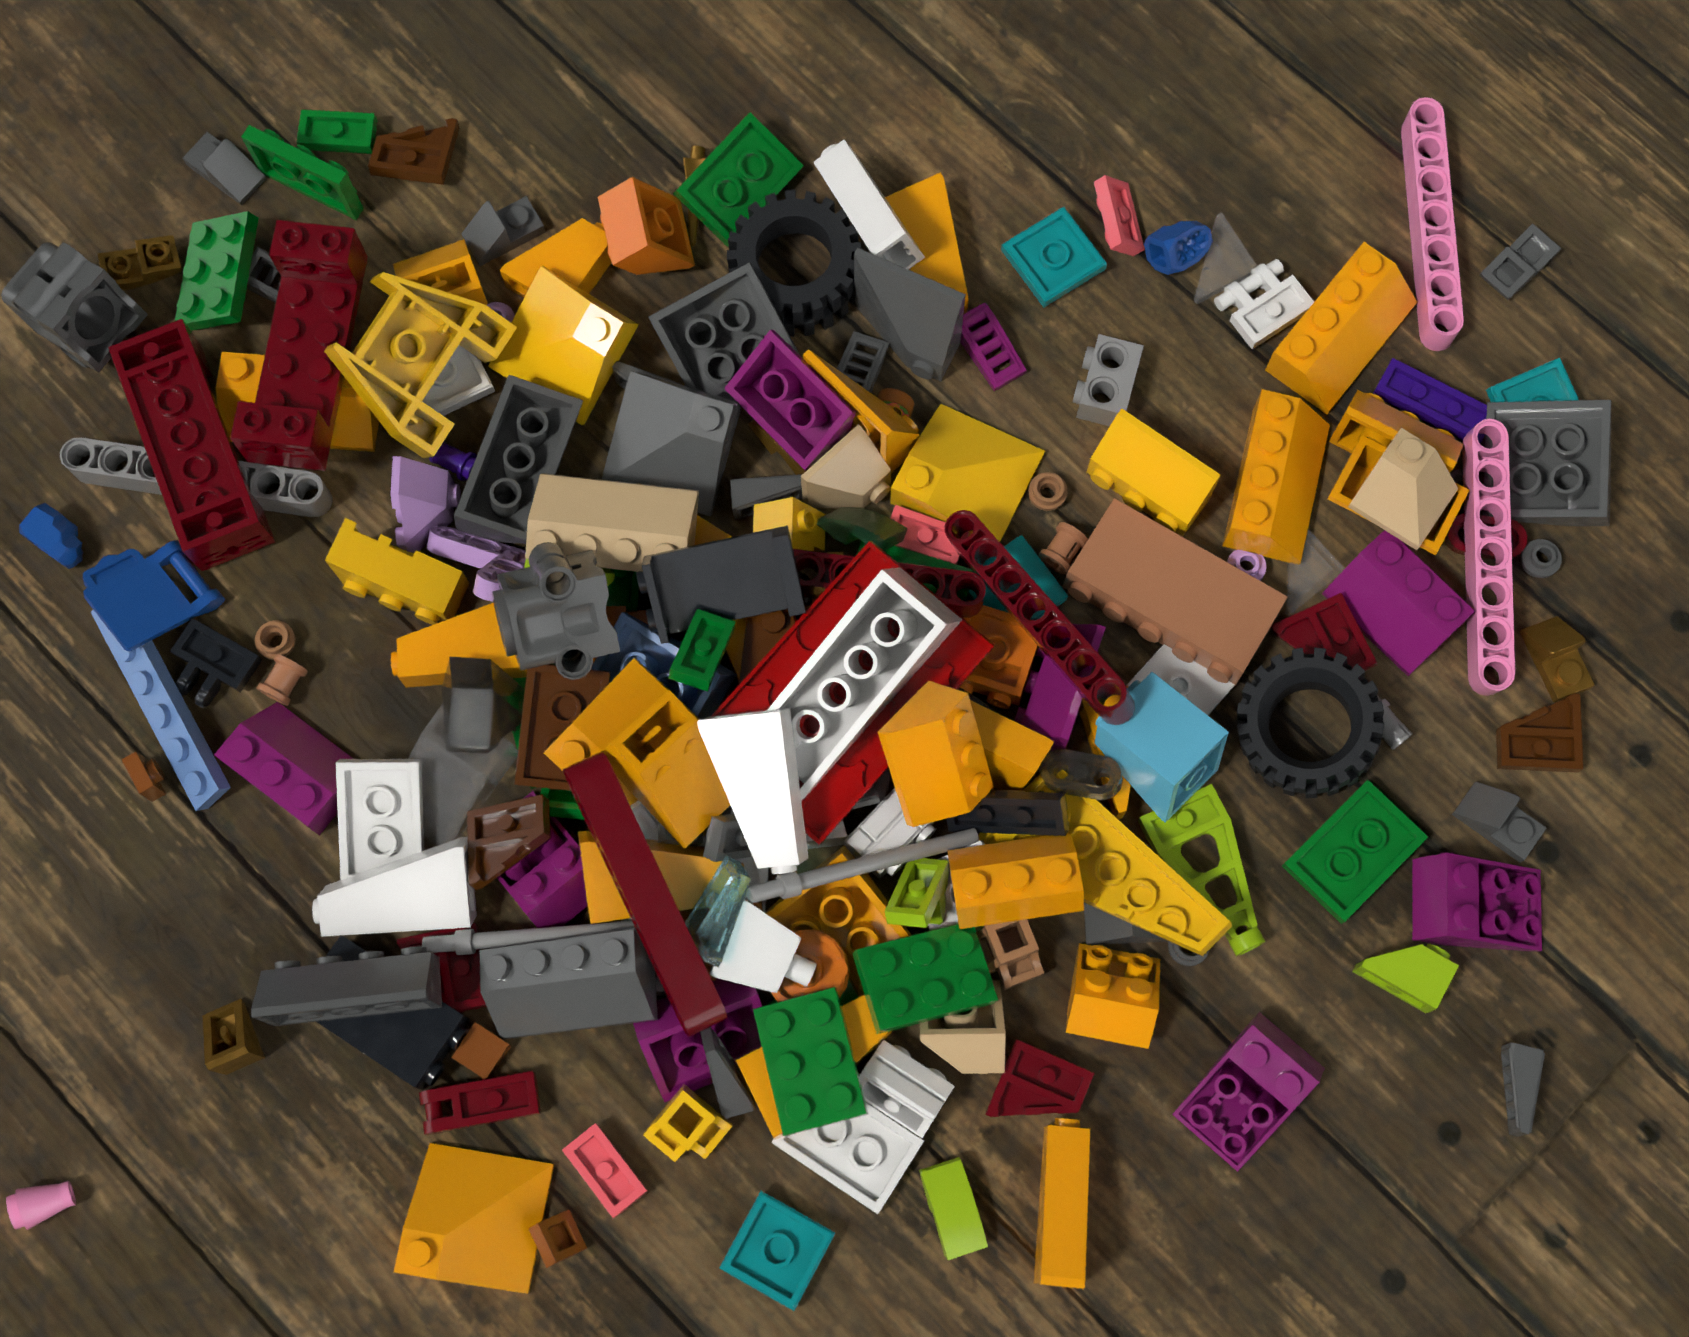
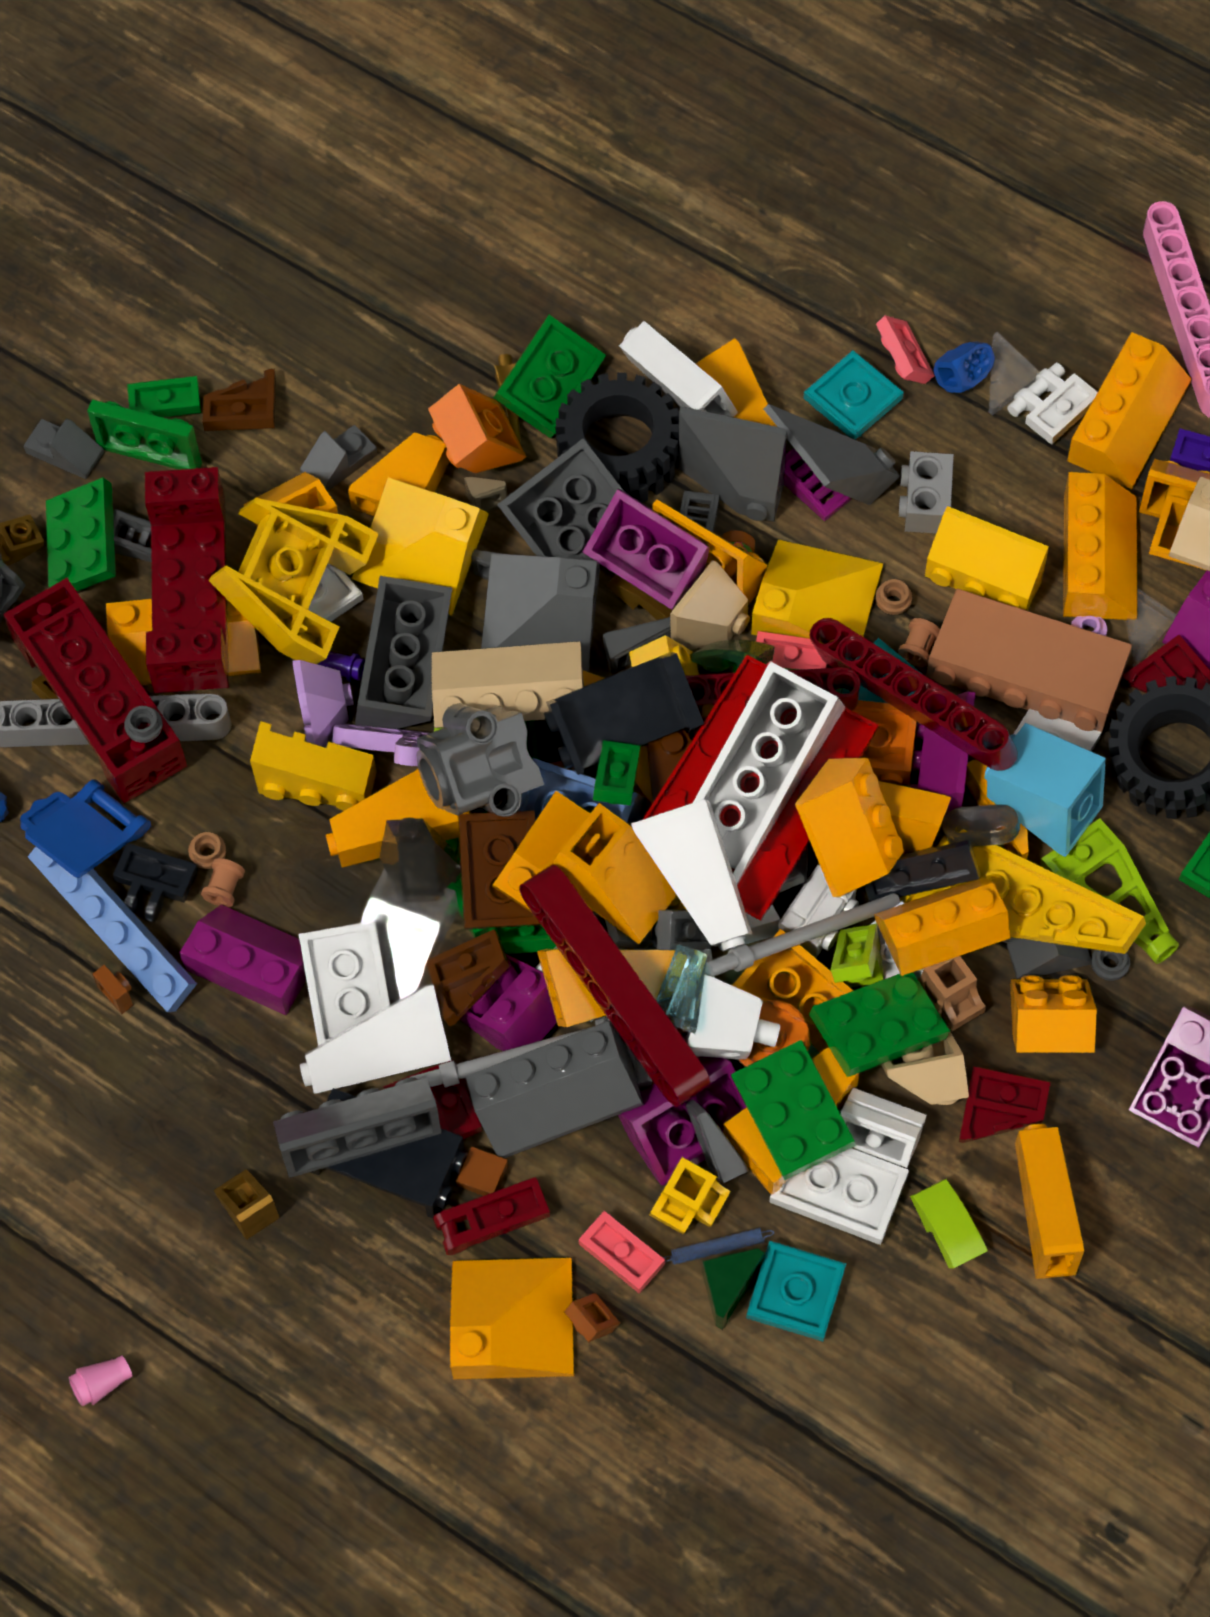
camera: 10 degrees left, 10 degrees down
none -> dark grey plate [124,706,163,743]
none -> dark tan slope [464,477,508,513]
none -> medium blue piece [663,1228,774,1265]
none -> dark green slope [702,1248,764,1330]
none -> dark grey slope [764,404,900,505]

